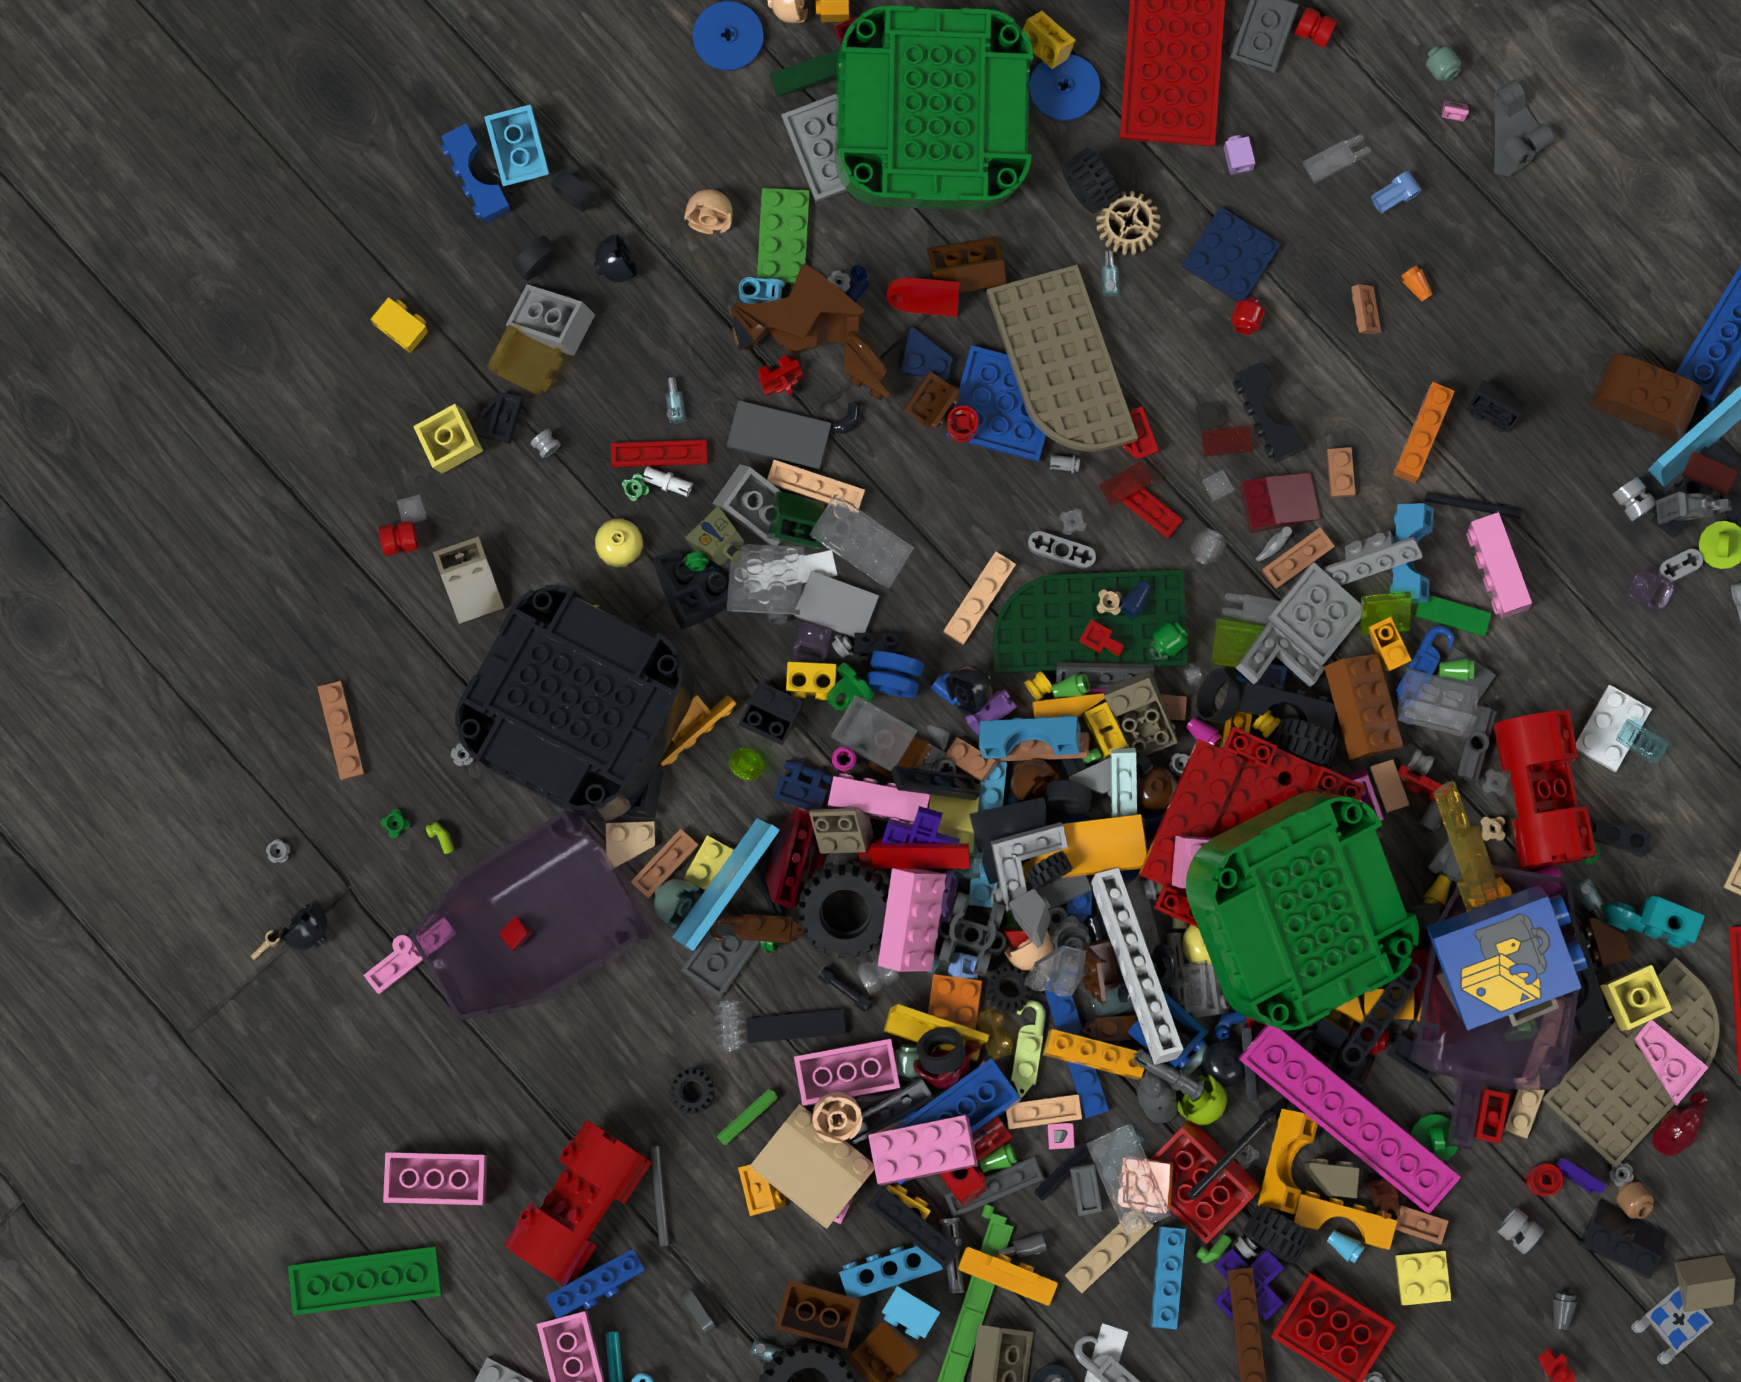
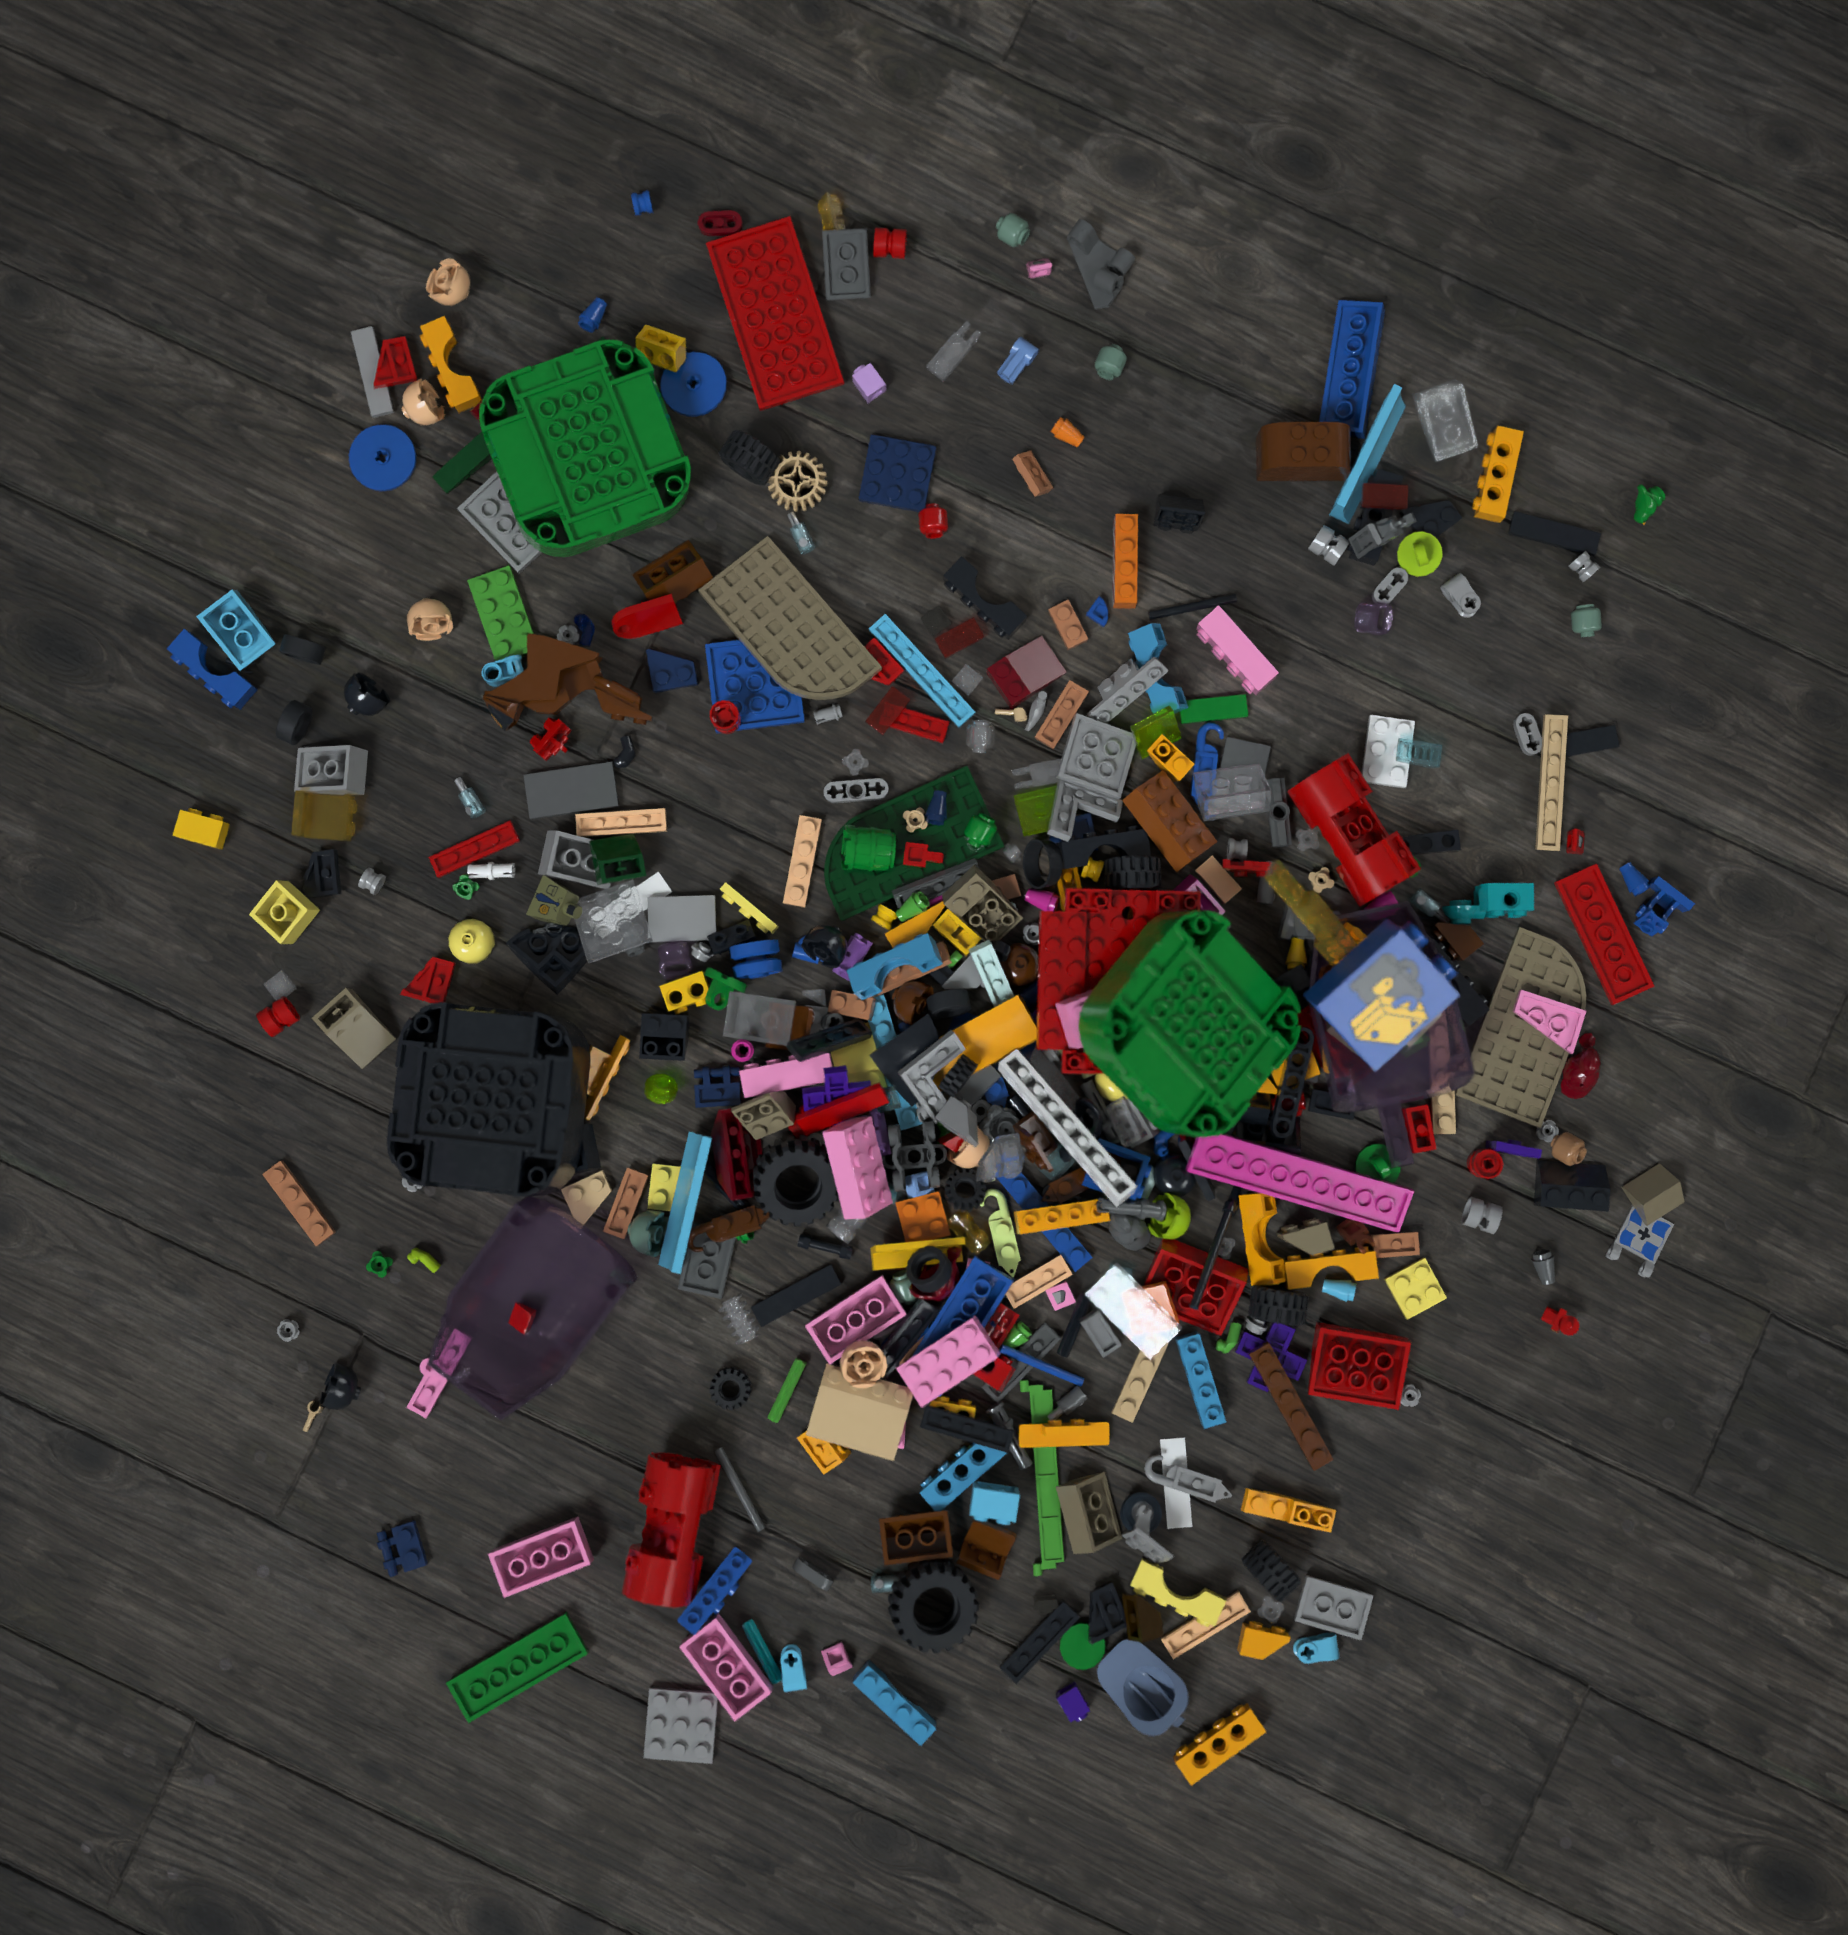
camera: 20 degrees left, 5 degrees up
green plate [685,551,709,571] -> none
clear plate [810,494,914,588] -> none
reddish brown bracket [902,371,960,430] -> none
bright green cone [1440,658,1474,682] -> none
light yellow brick [1600,965,1672,1031] -> none
none -> dark blue plate [376,1520,428,1577]
none -> red wing [400,957,456,1004]
none -> light yellow plate [720,882,778,934]
none -> green piece [841,825,896,872]
none -> medium azure plate [869,614,975,728]
none -> tan hand [995,708,1027,722]
none -> blue bar [999,1344,1084,1387]
none -> blue tile [1086,596,1108,628]
none -> sand green head [1095,344,1127,380]

